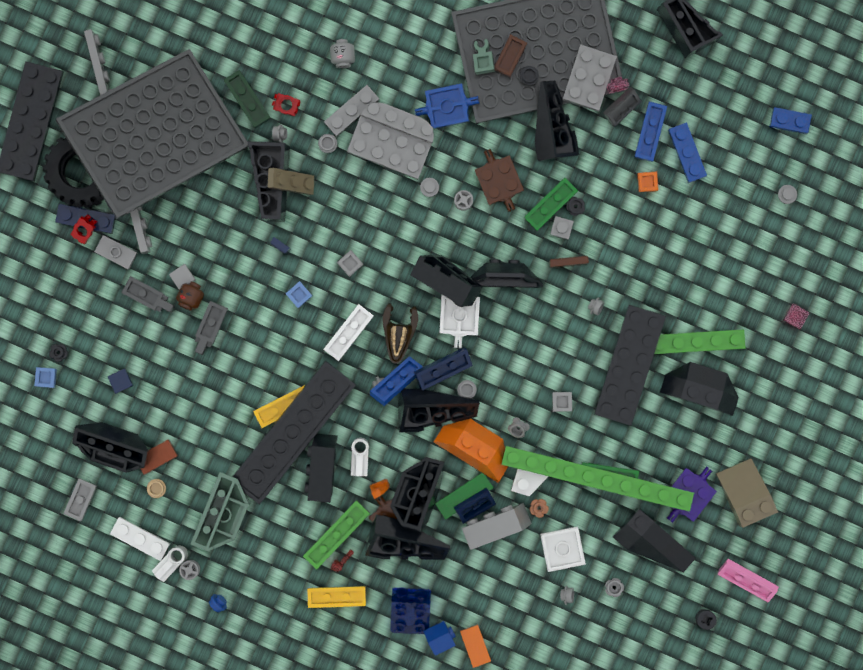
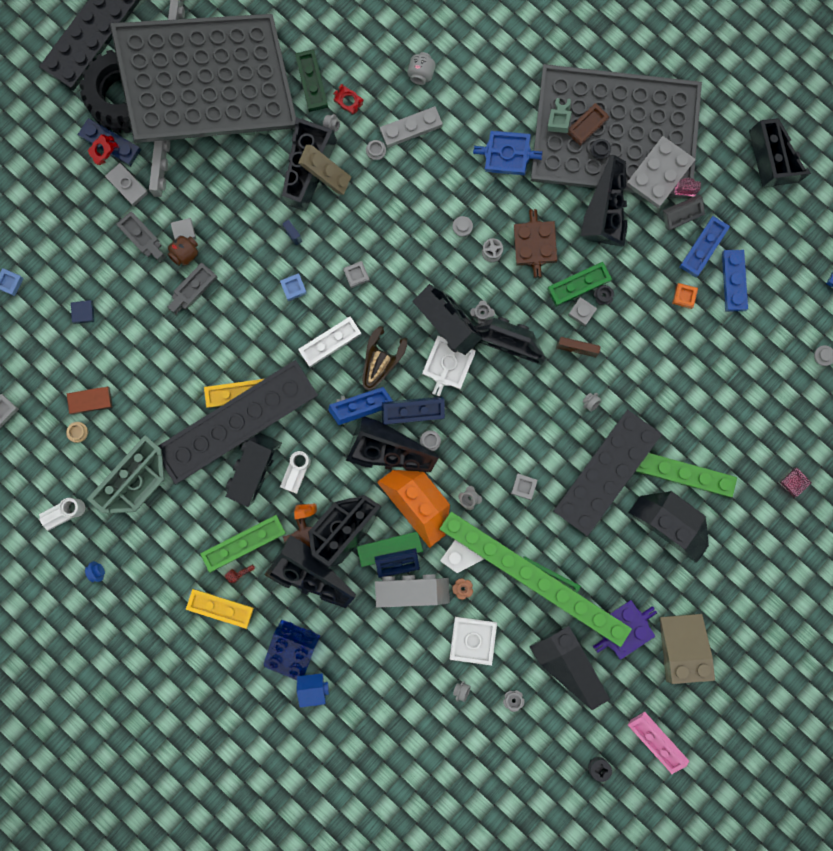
camera: 15 degrees right, 5 degrees down
black plate [49,343,68,362] -> none
black wedge [72,422,149,473] -> none
white plate [110,517,171,561] -> none
light grey wheel [179,560,200,580] -> none
light grey plate [347,102,434,180] -> none
orange tile [460,624,491,668] -> none
none -> light grey plate [470,301,495,324]

